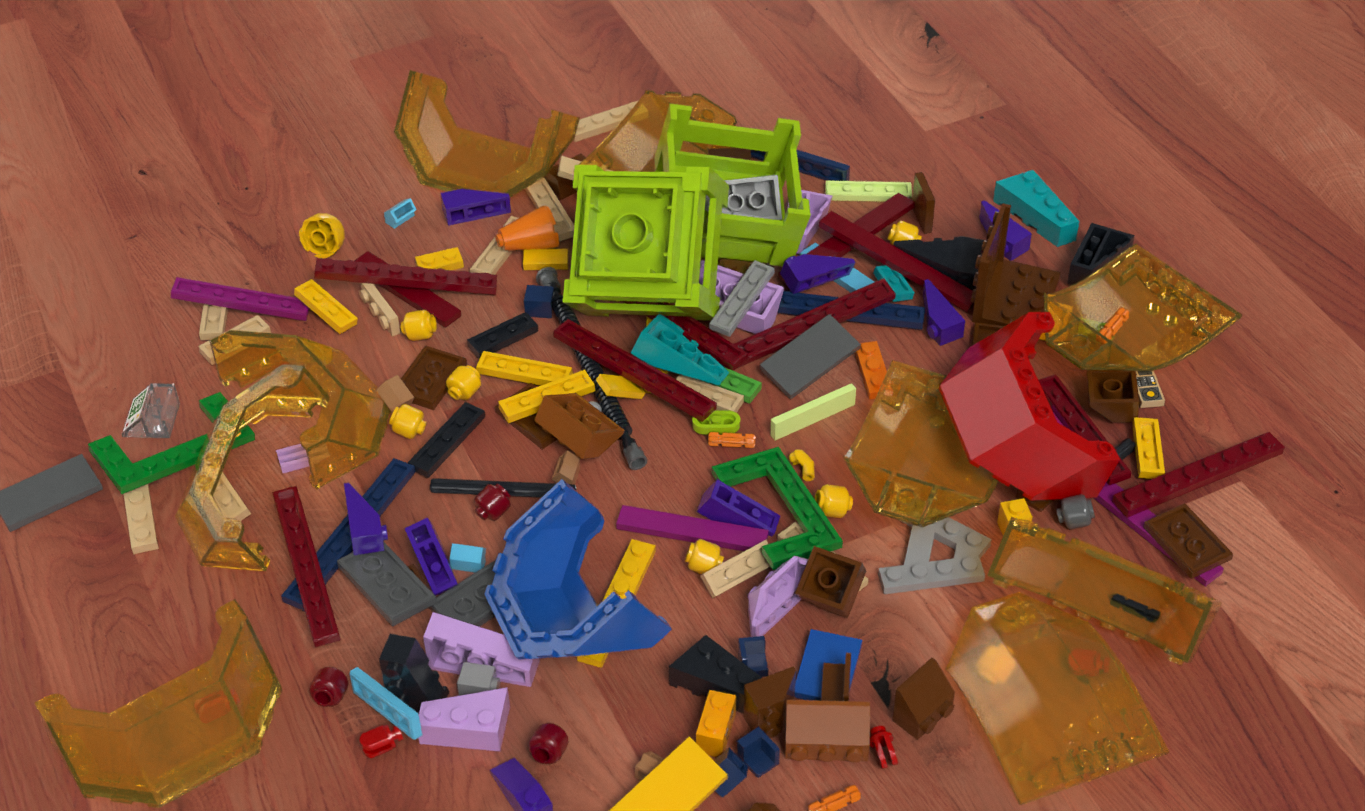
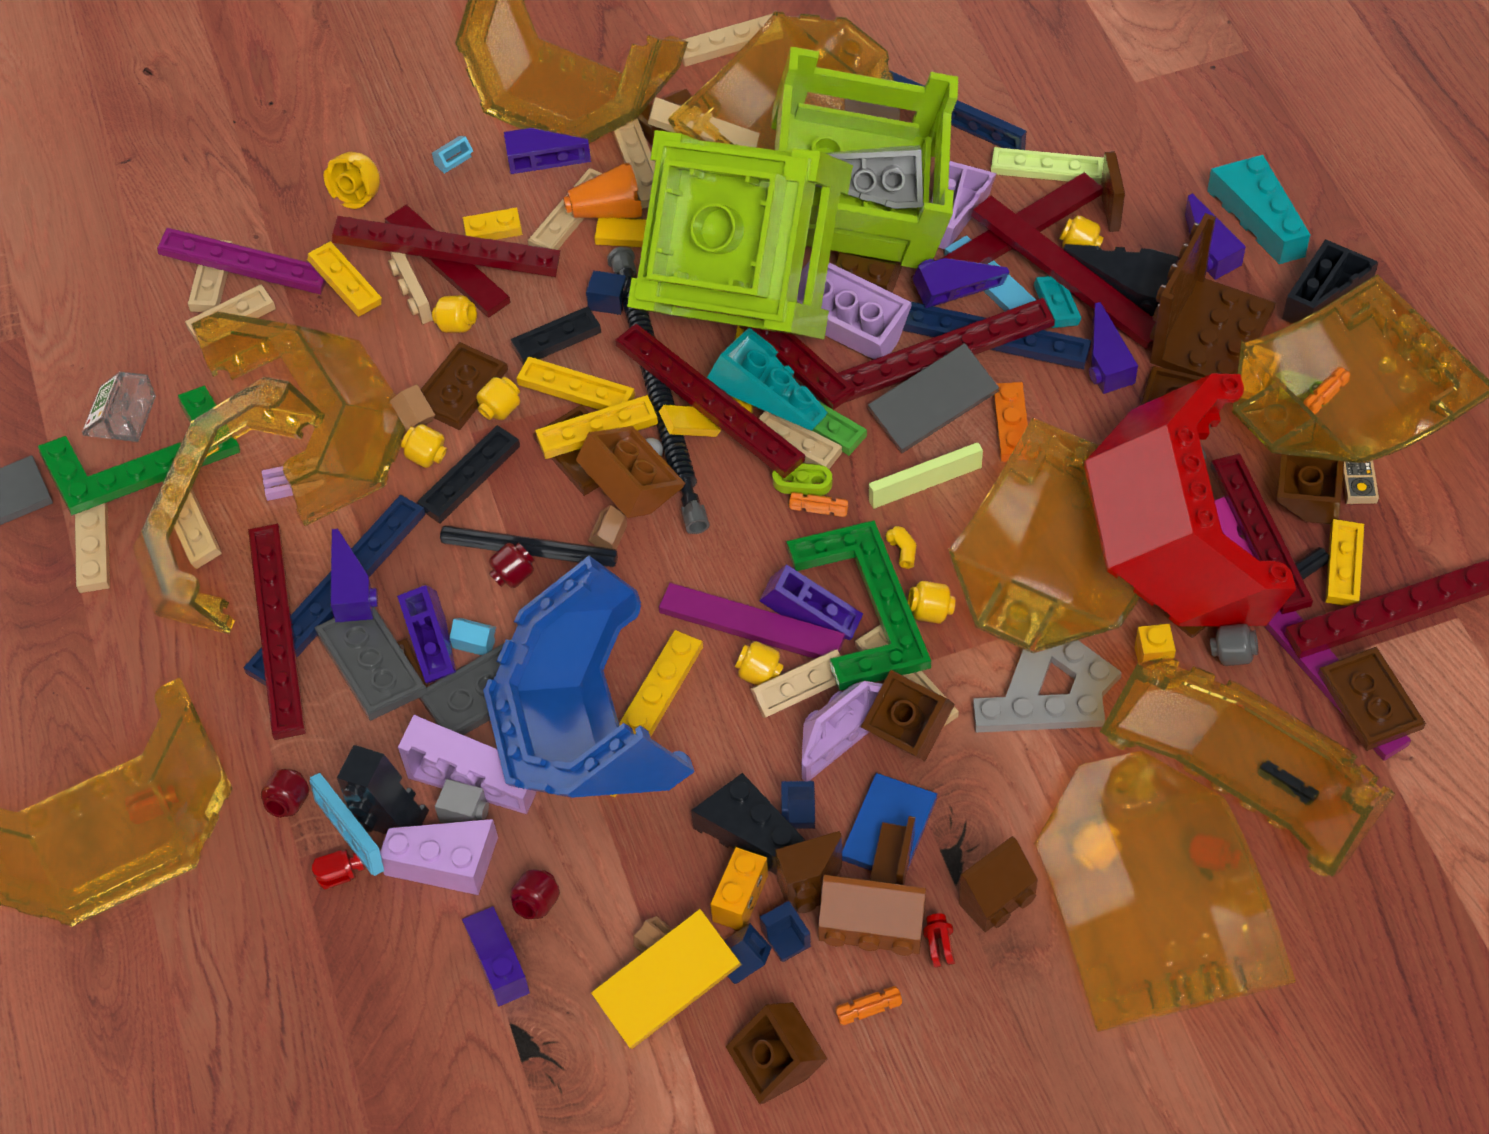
camera: 10 degrees right, 10 degrees up
light grey tile [709,260,775,337] -> none

